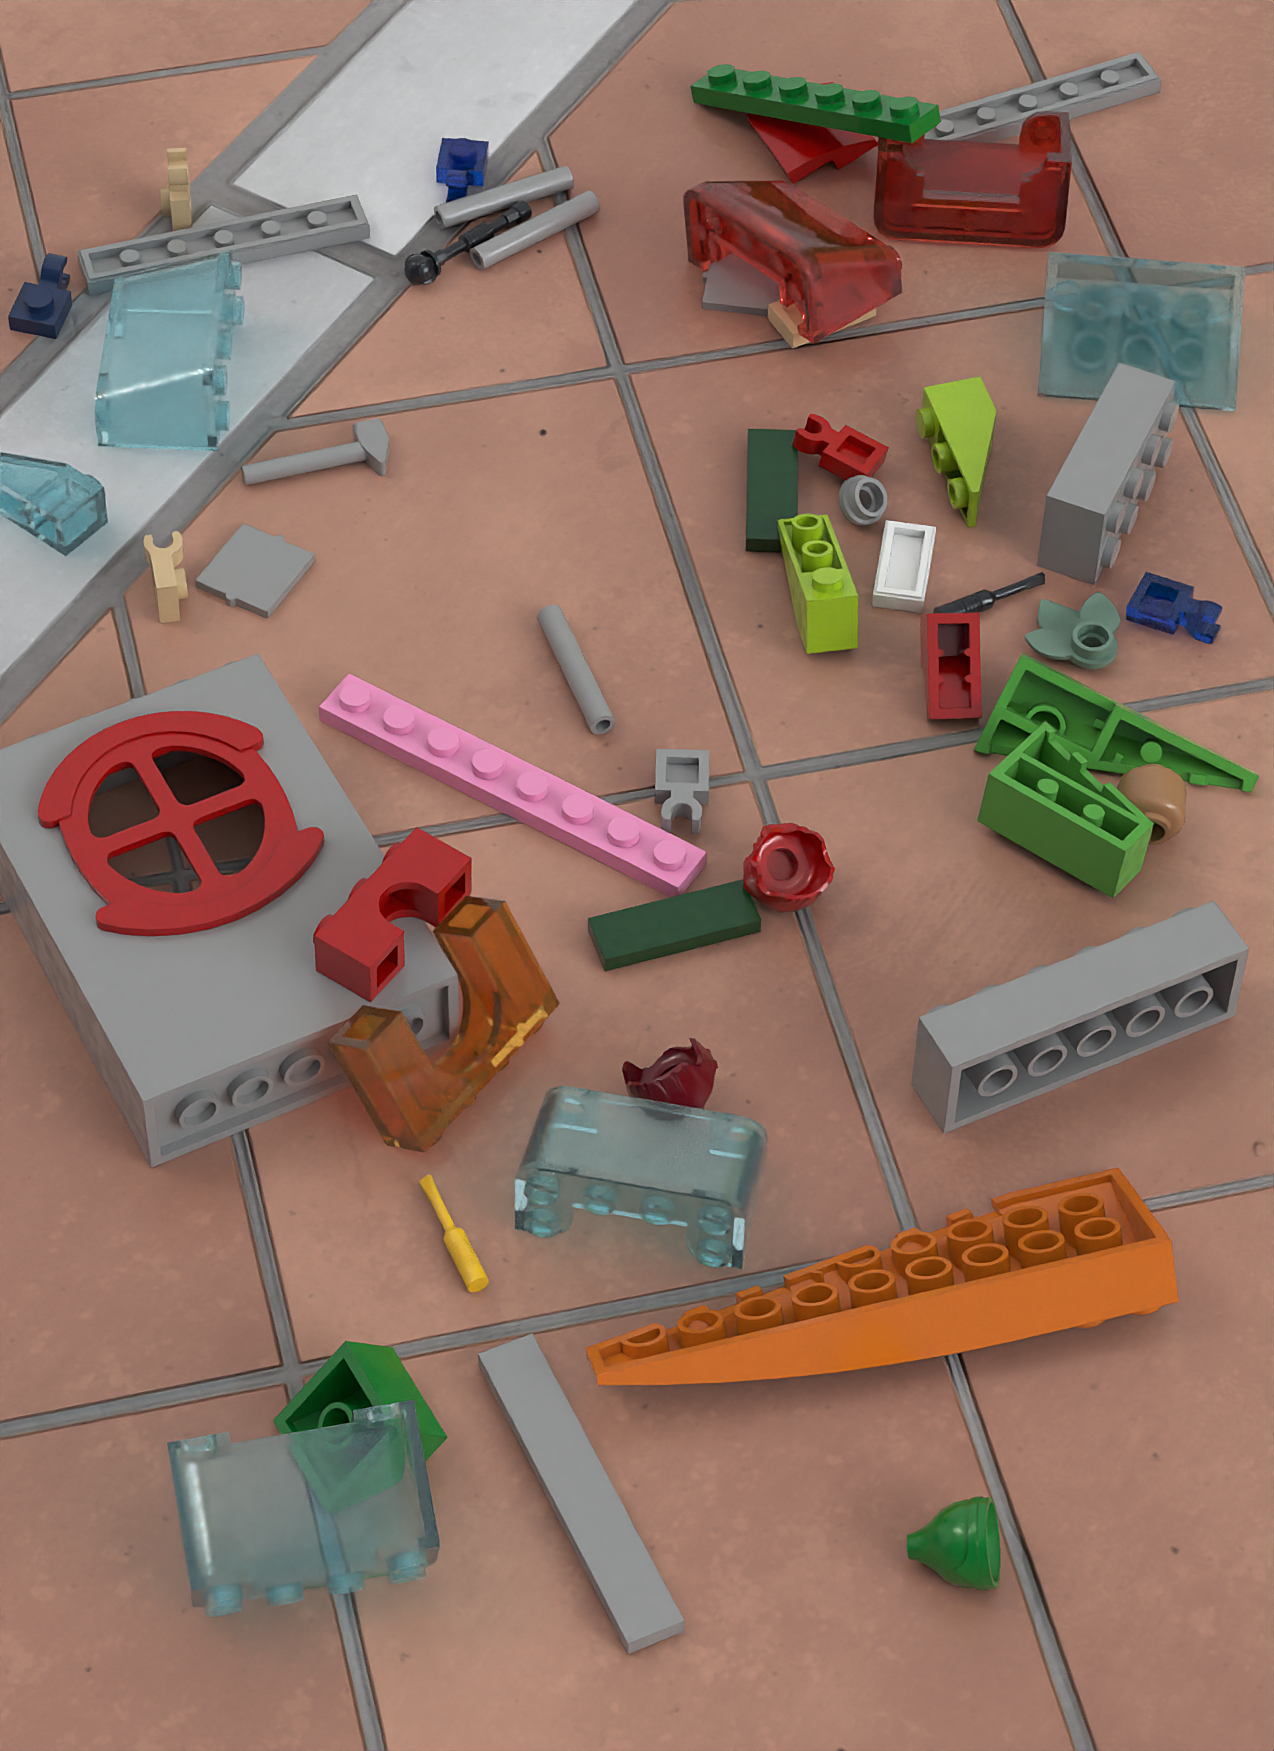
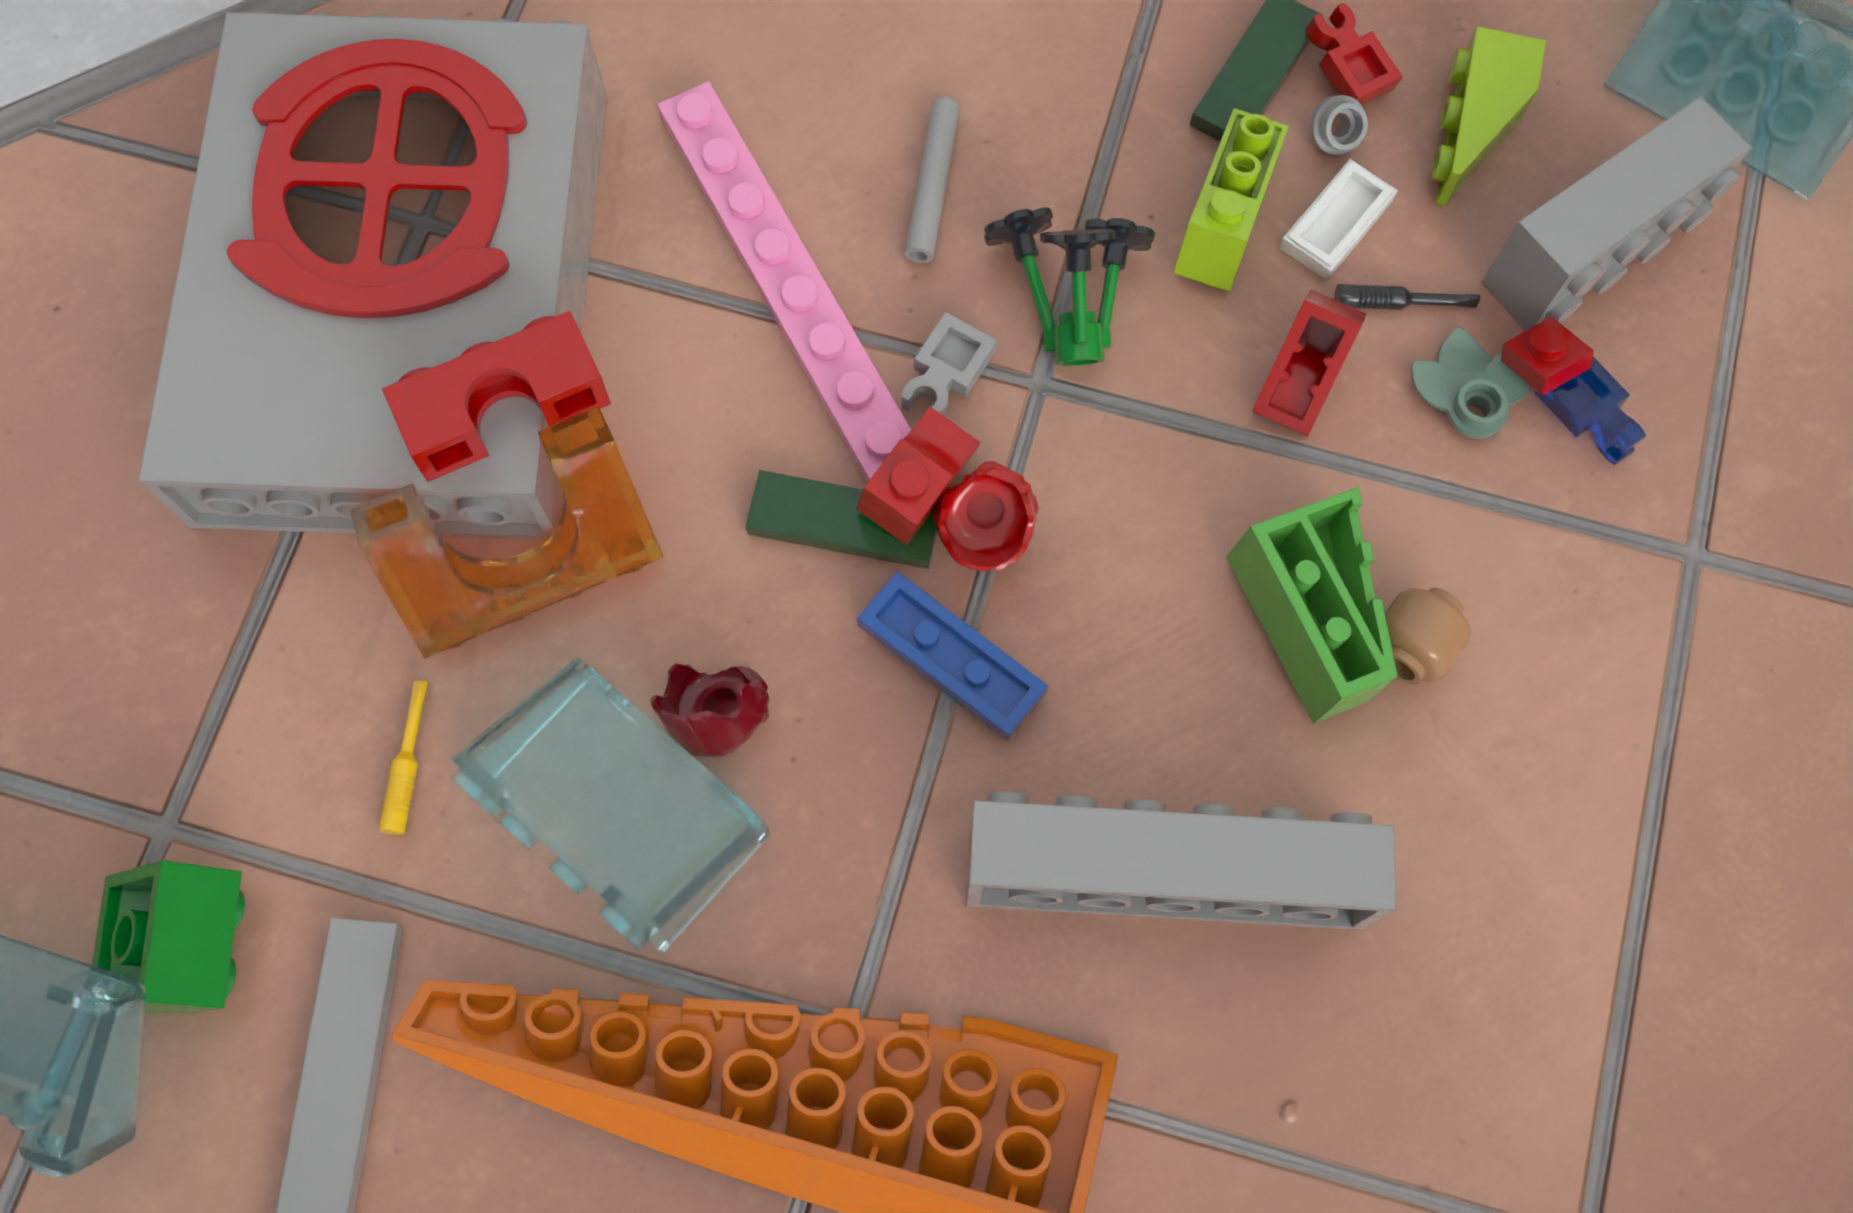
camera: 30 degrees right, 20 degrees up
bright green wedge [974,653,1259,792] -> none
none -> red arch [856,407,981,545]
none -> blue plate [857,571,1048,741]
none -> plant [984,207,1155,366]
none -> red plate [1501,316,1594,396]

